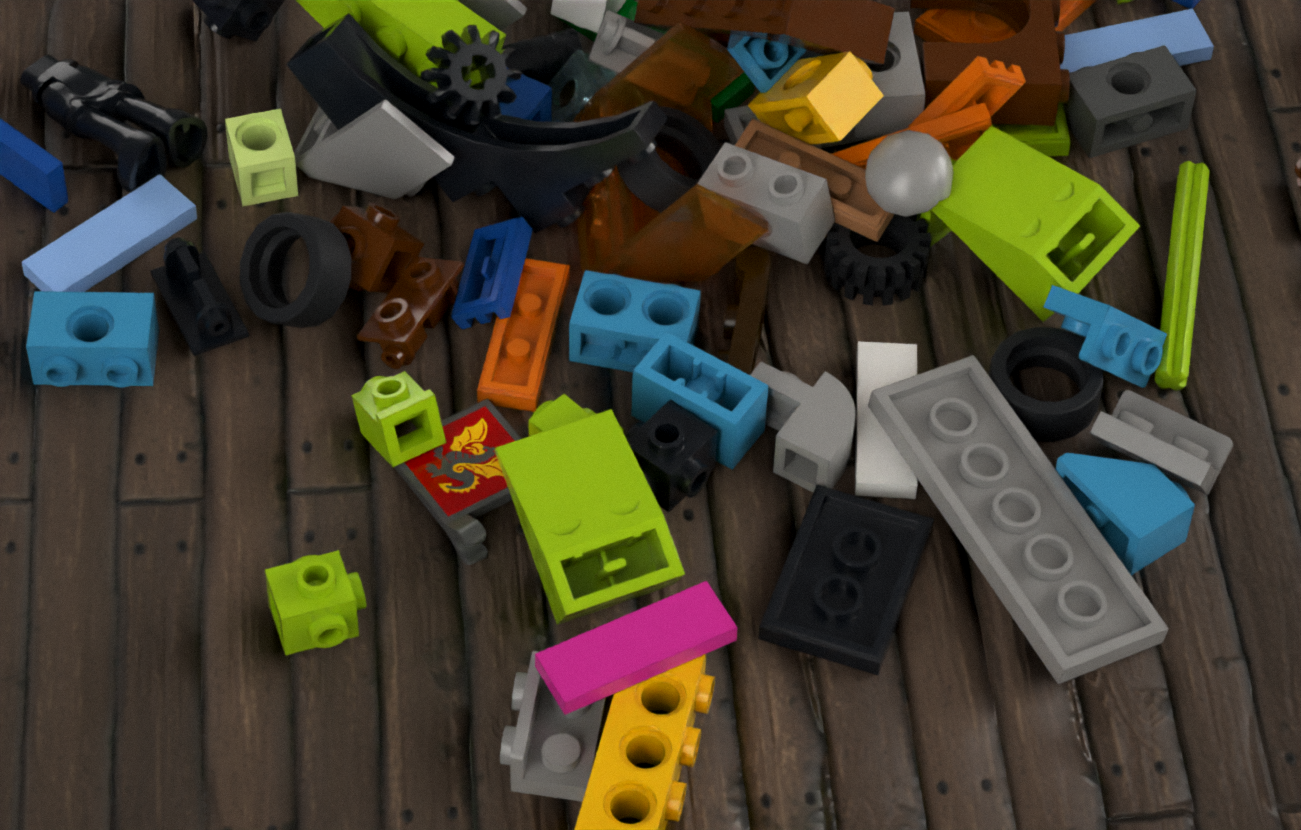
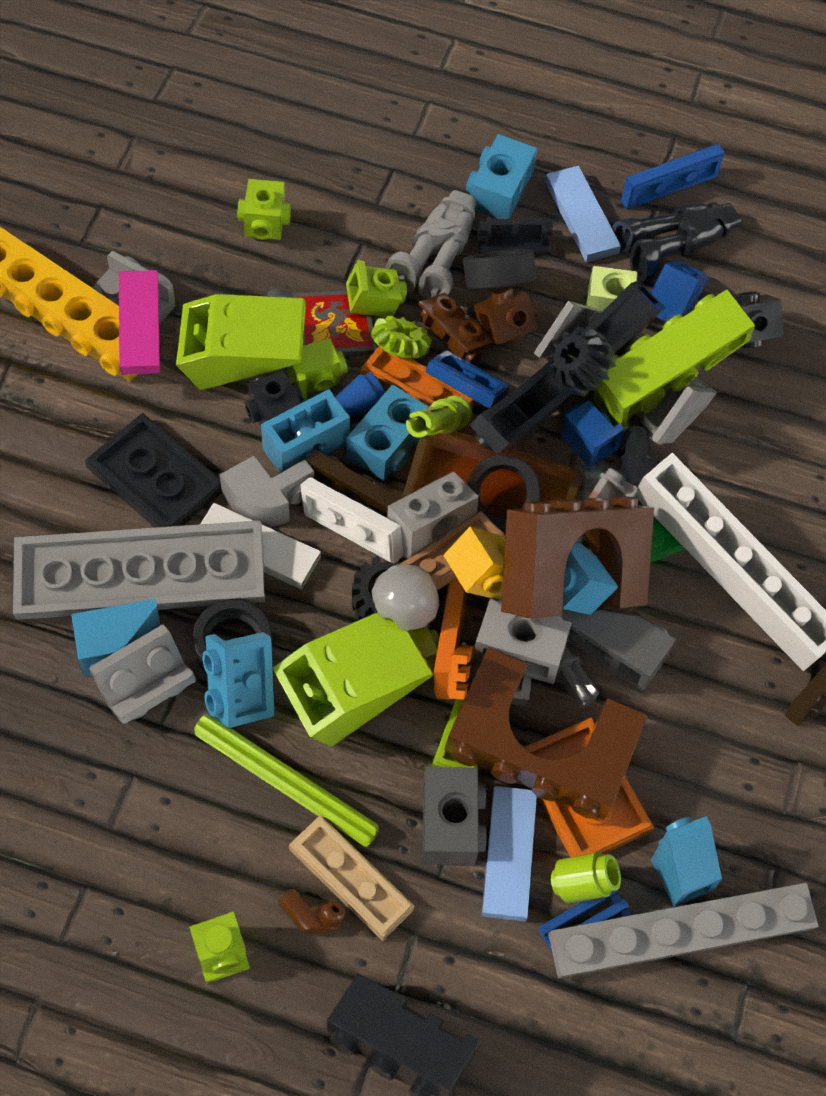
camera: 110 degrees right, 10 degrees up
none -> tan tile [289,815,415,941]
none -> white tile [300,477,403,563]
none -> blue cone [335,372,385,417]
none -> lime gear [371,316,432,358]
none -> light grey piece [385,190,477,299]
none -> lime pin [406,396,472,438]
none -> blue slope [651,260,711,322]

